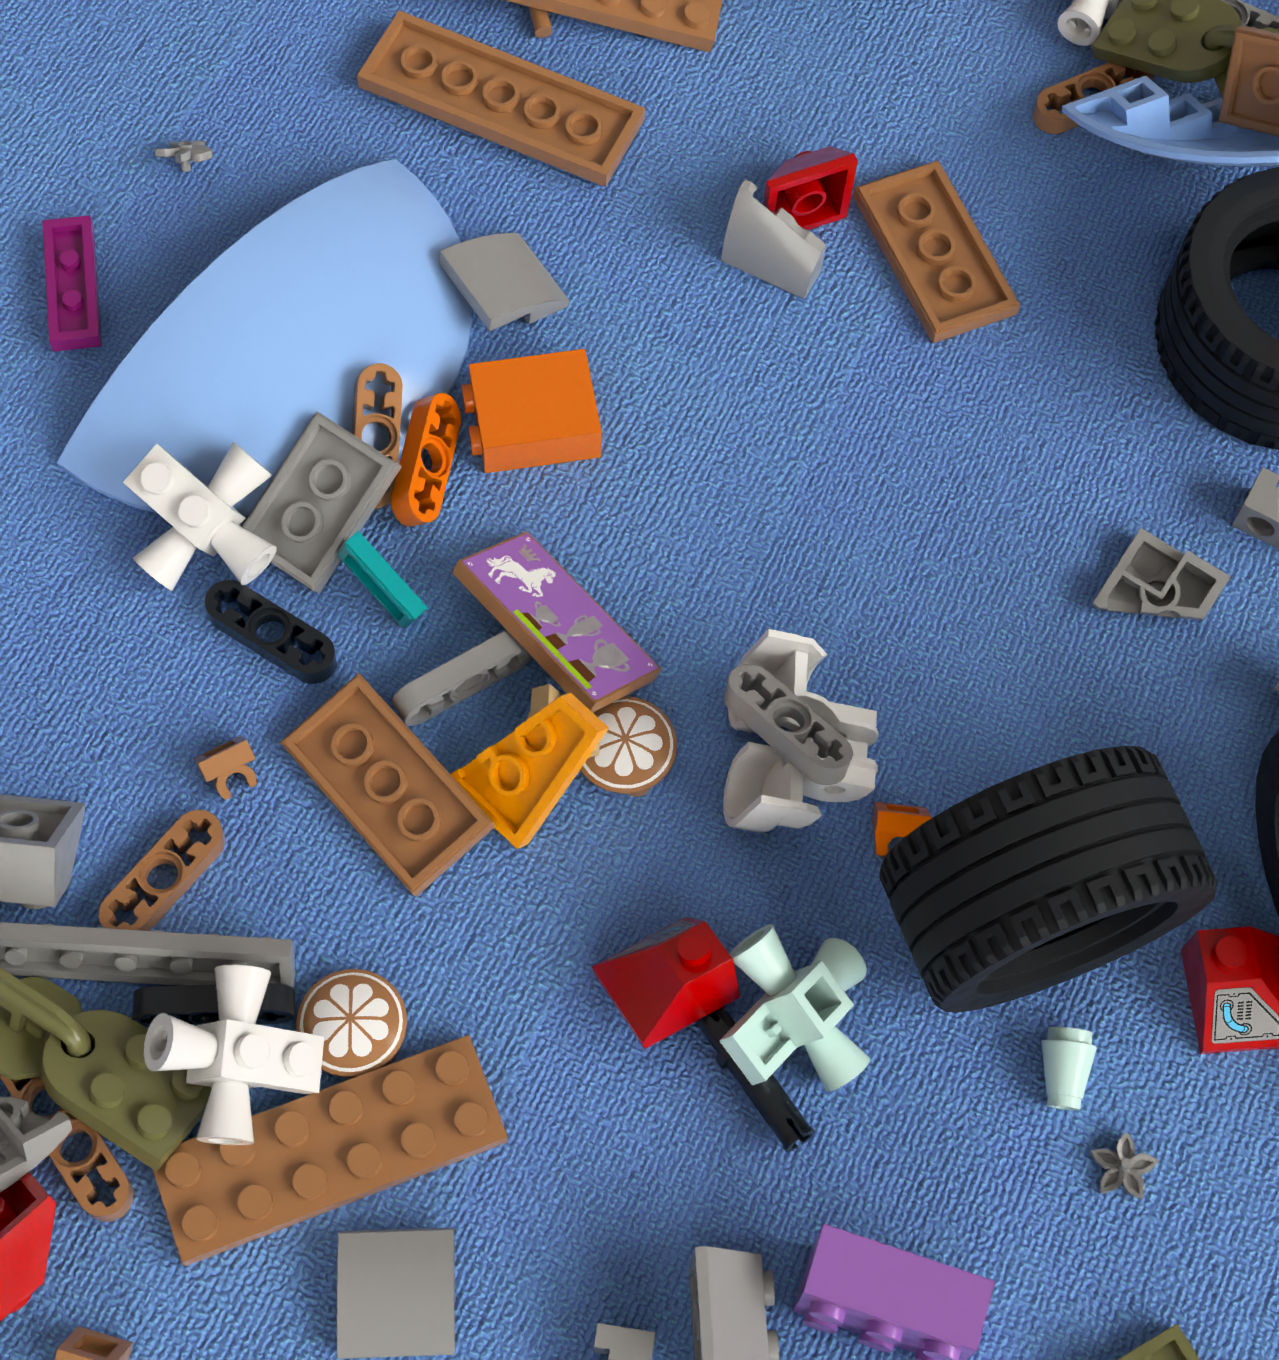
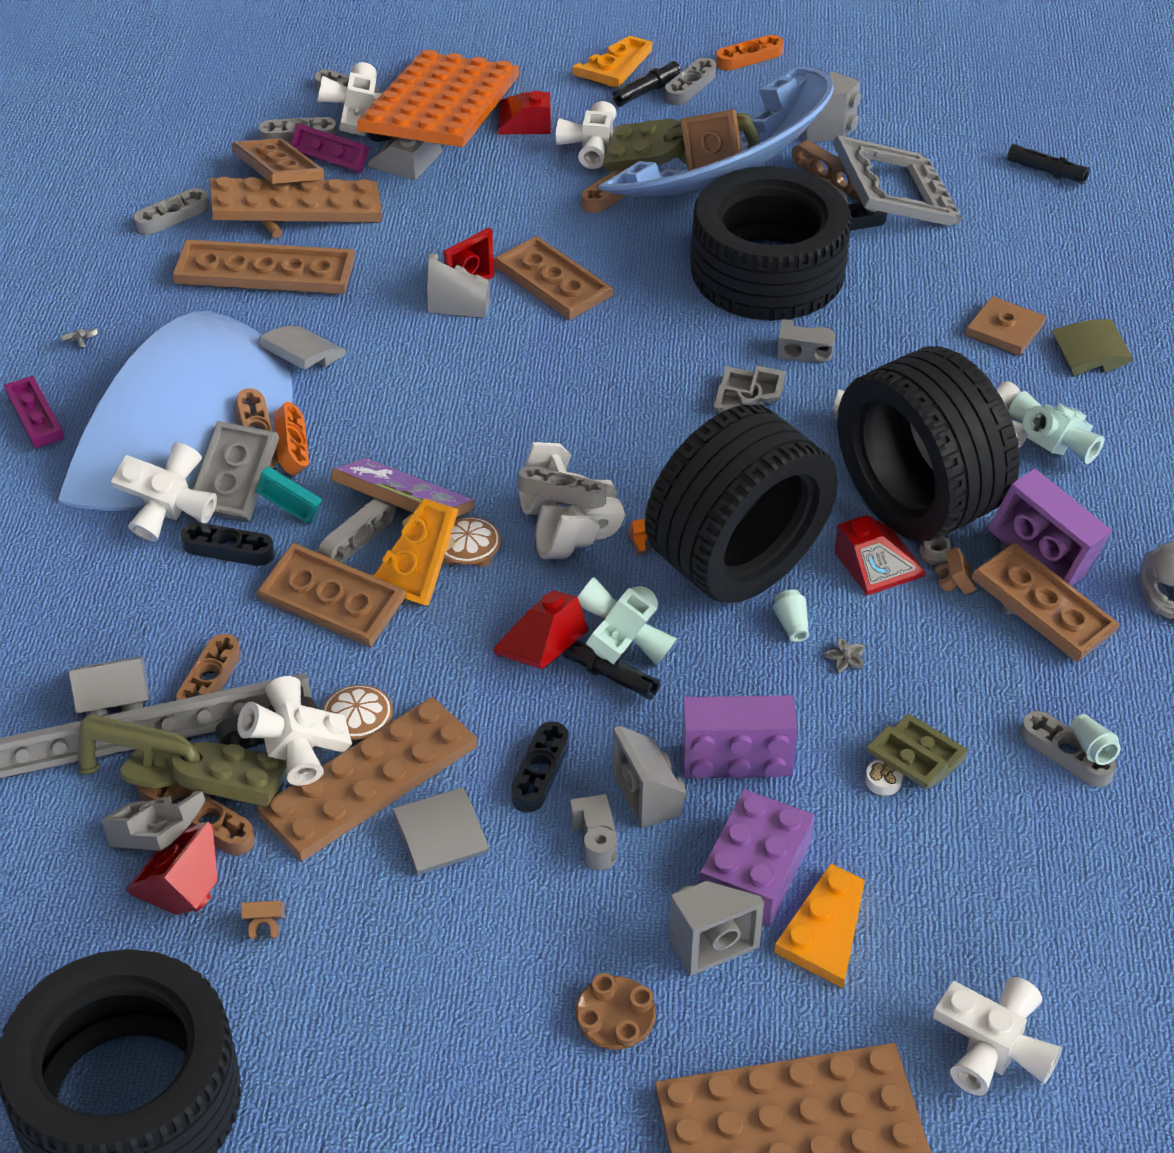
camera: 15 degrees left, 20 degrees down
medium nougat tile [193,735,257,800] -> none
orange brick [461,349,602,473] -> none
none -> black beam [511,722,569,812]

